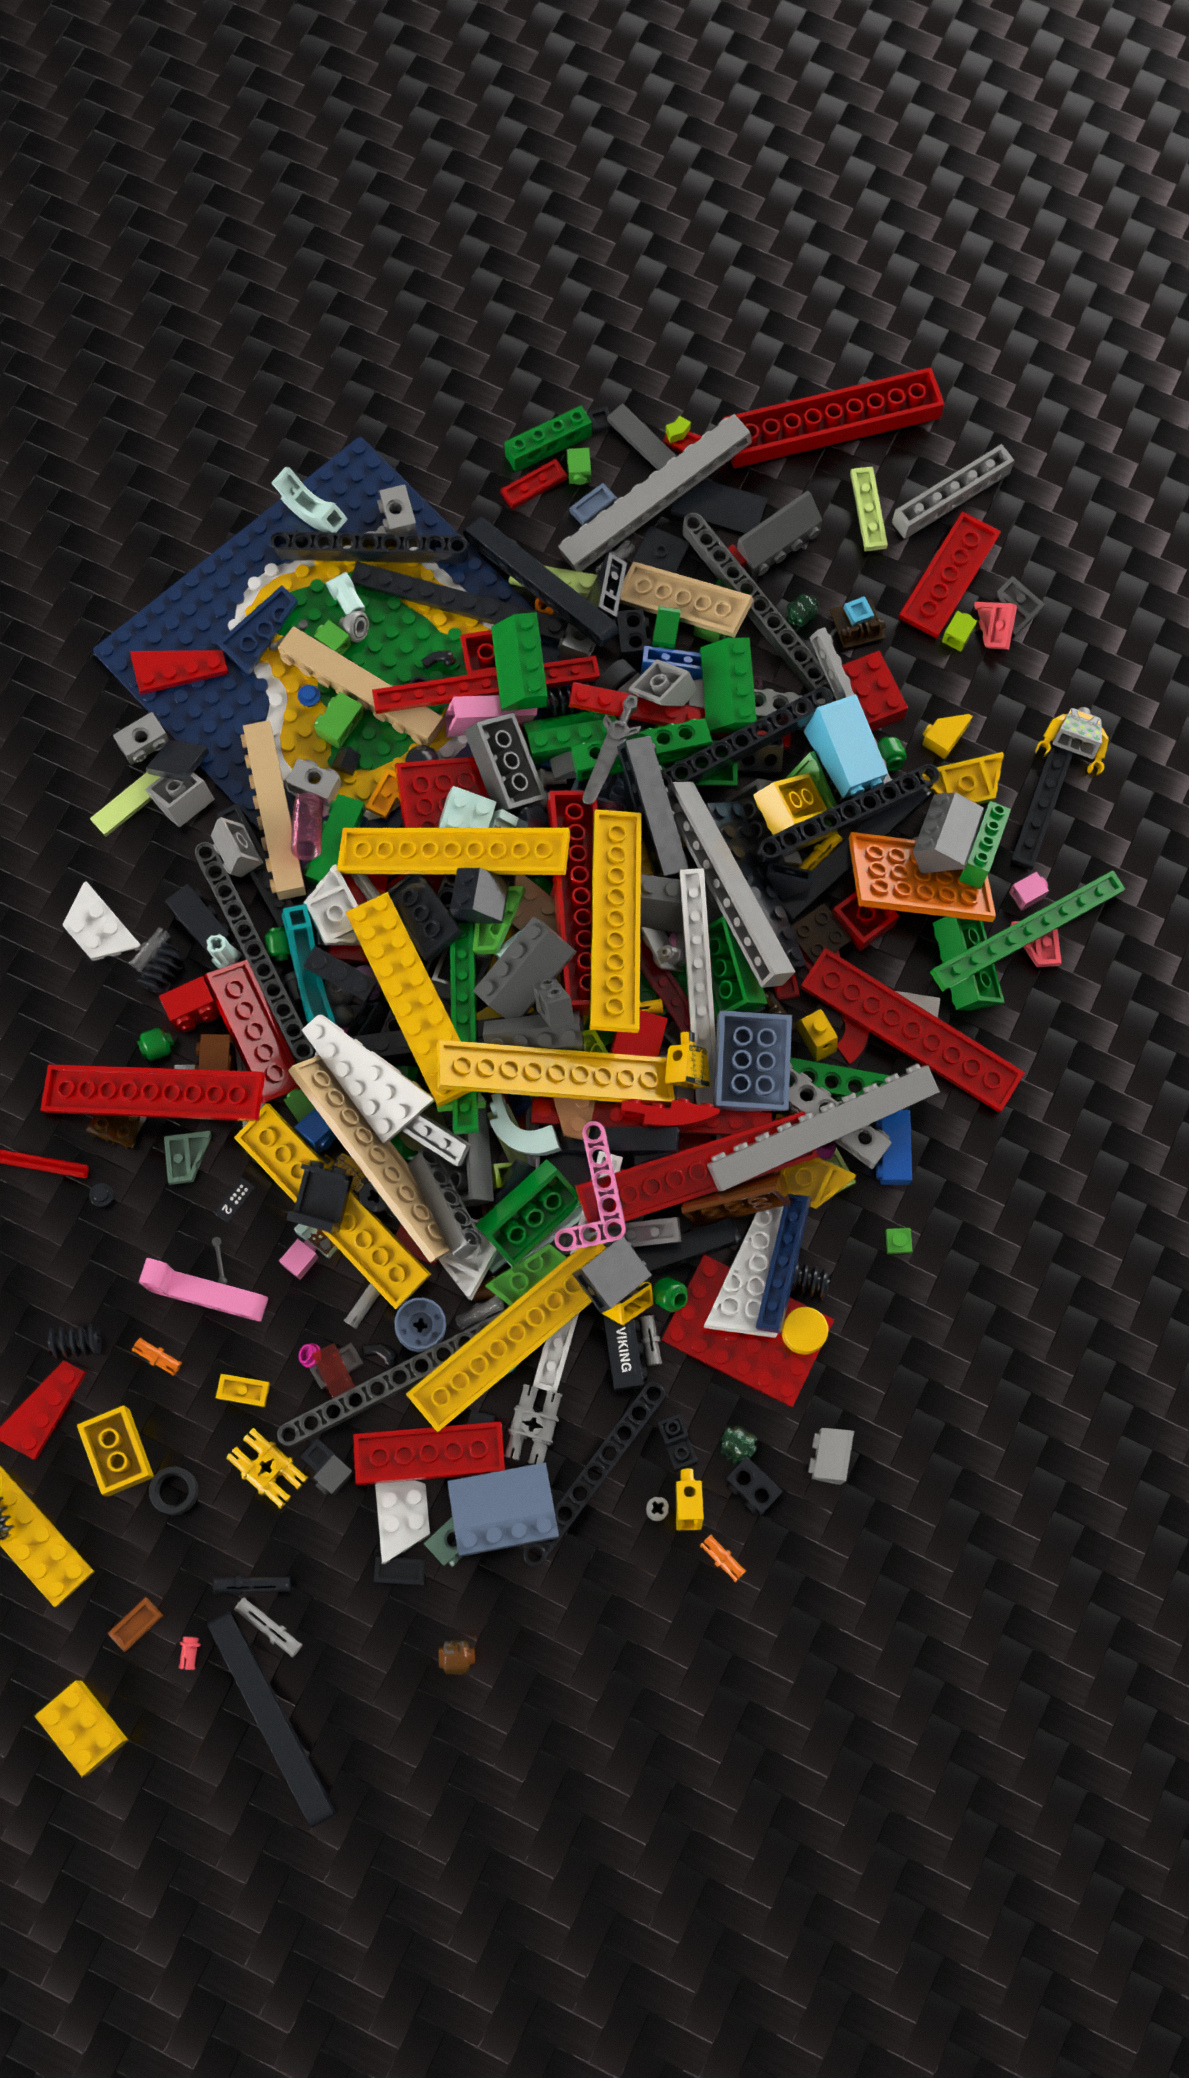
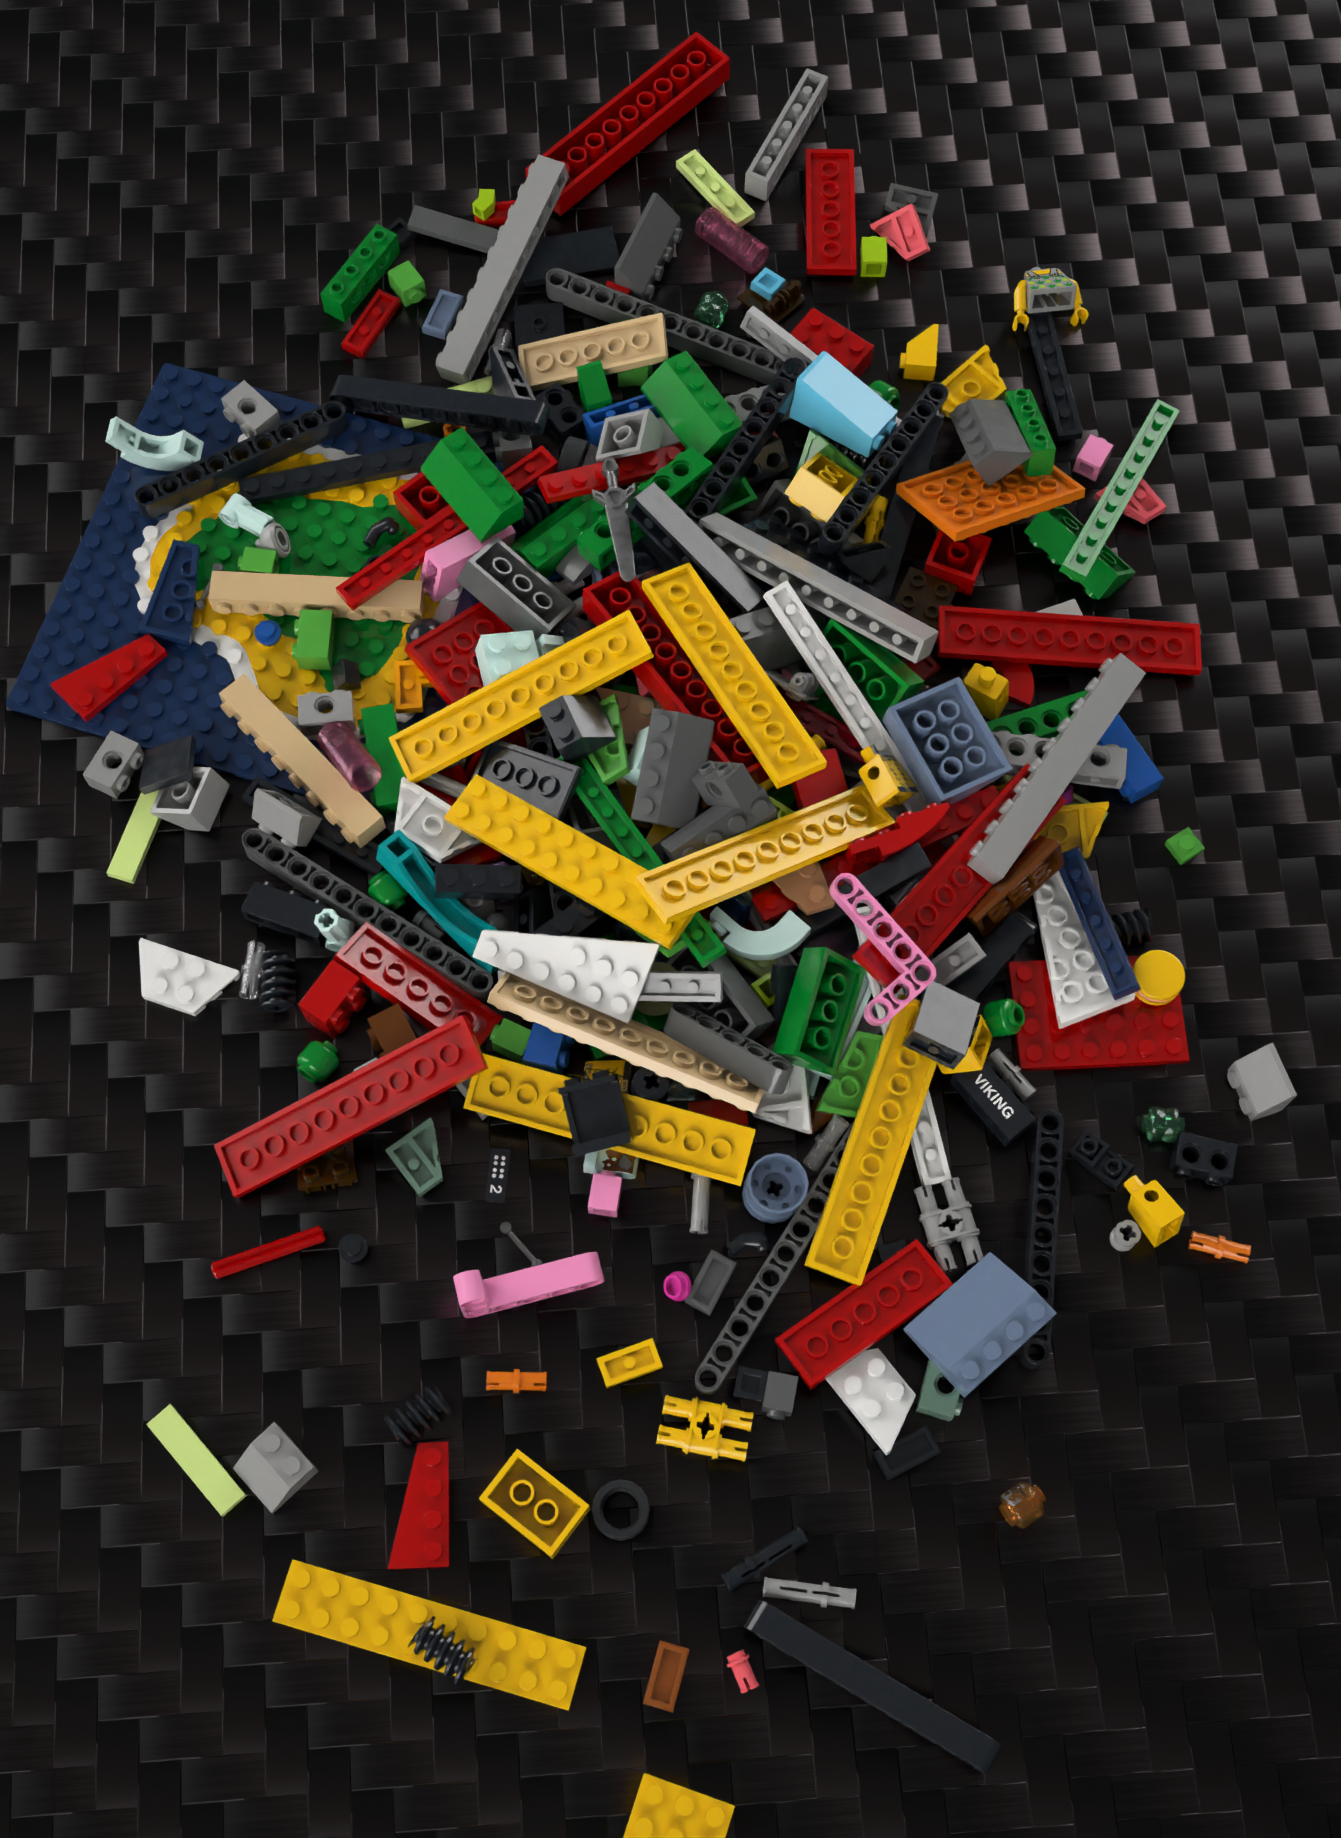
camera: 30 degrees left, 5 degrees down
clear red plate [312,1343,355,1398] -> none
none -> clear pink piece [695,207,769,274]

